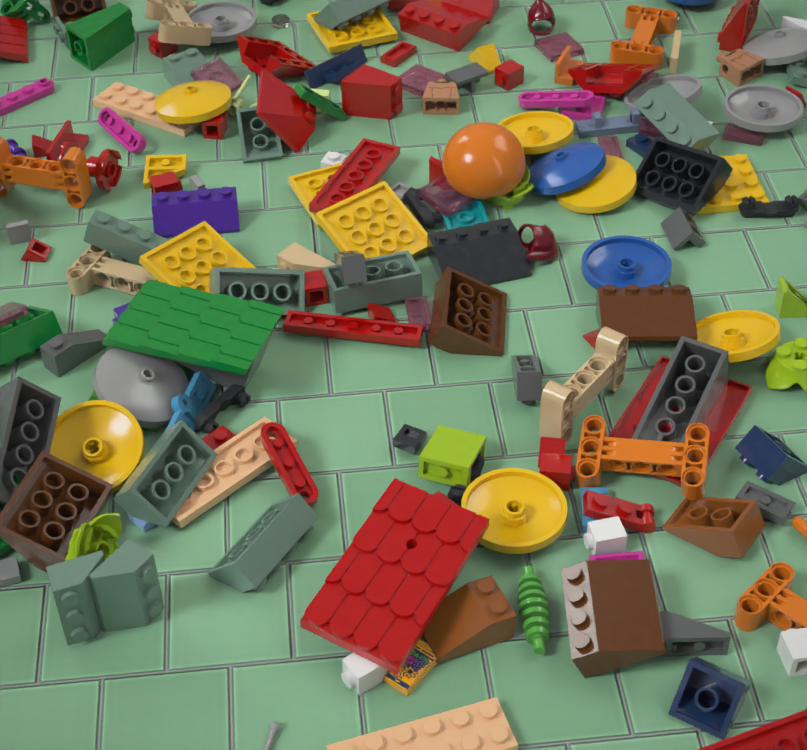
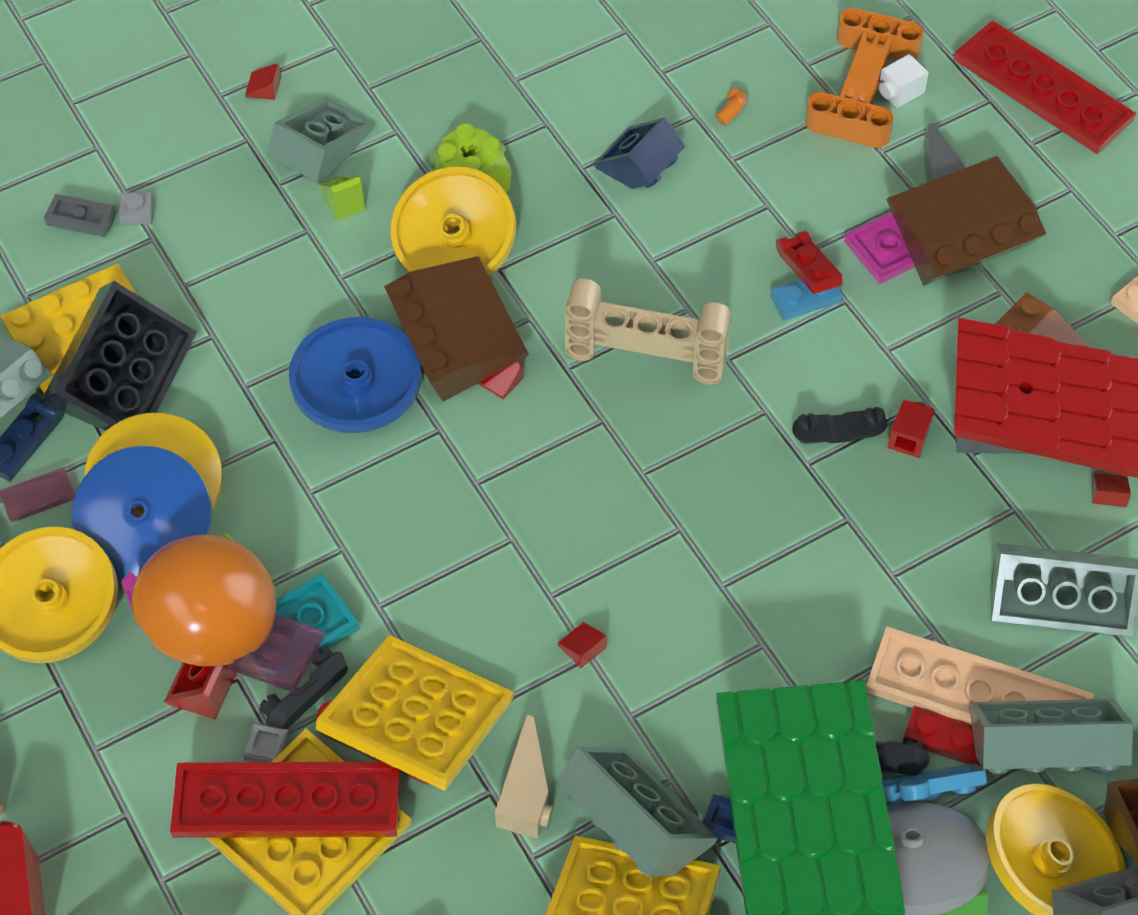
camera: 115 degrees left, 15 degrees up
red plate [260,422,319,508] -> none
red plate [283,310,424,347] -> none
red brick [304,270,328,307] -> none
white plate [320,151,347,168] -> none
sand green slope [323,250,423,314] -> none
dark grey slope [334,250,367,288] -> none
black plate [393,424,427,455] -> none
clear pink tile [405,296,431,332] -> none
lime panel [418,425,487,489] -> none
black slope [427,217,532,285] -> none
reddish brown slope [429,267,507,357] -> none
yellow dish [461,468,568,554] -> none
dark grey slope [511,355,542,404] -> none
dark red piece [518,224,559,261] -> none
bright green piece [518,565,549,655] -> none
red slope [538,437,566,467] -> none
red brick [539,452,576,491] -> none
orange beam [576,415,710,500] -> none
white brick [583,516,627,555] -> none
dark grey piece [608,336,752,488] -> none
dark grey panel [660,207,706,251] -> none
dark orange slope [663,497,765,558] -> none
dark blue slope [668,657,752,740] -> none
dark grey plate [735,481,795,526] -> none
black piece [738,195,800,218] -> none

